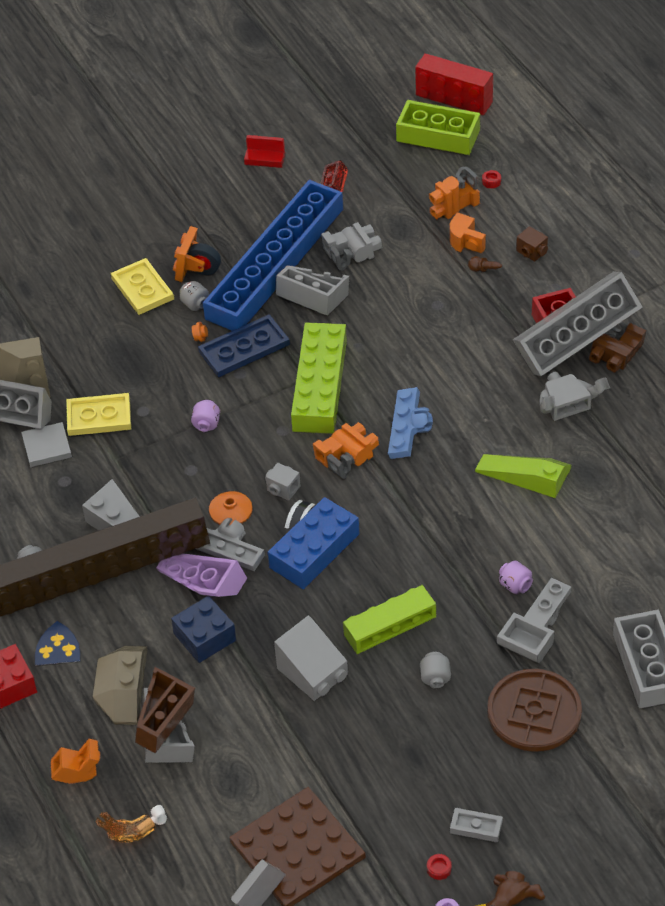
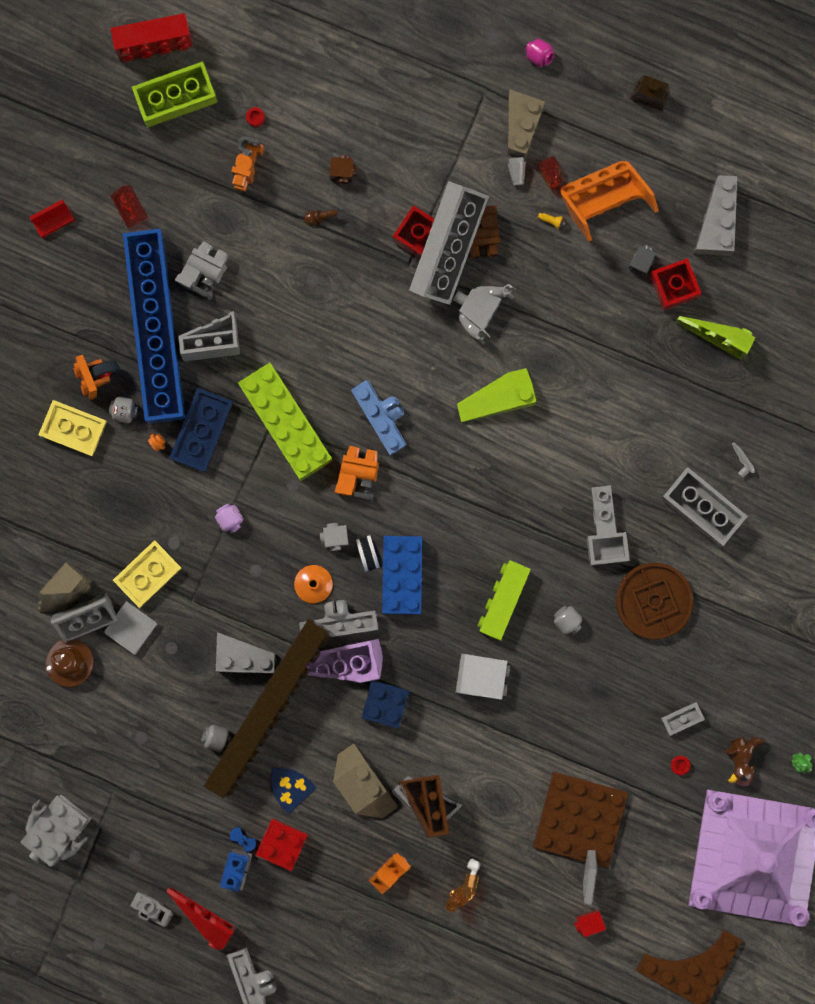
camera: 40 degrees left, 35 degrees up
orange brick [450,212,486,253] -> none
lavender head [499,561,533,594] -> none

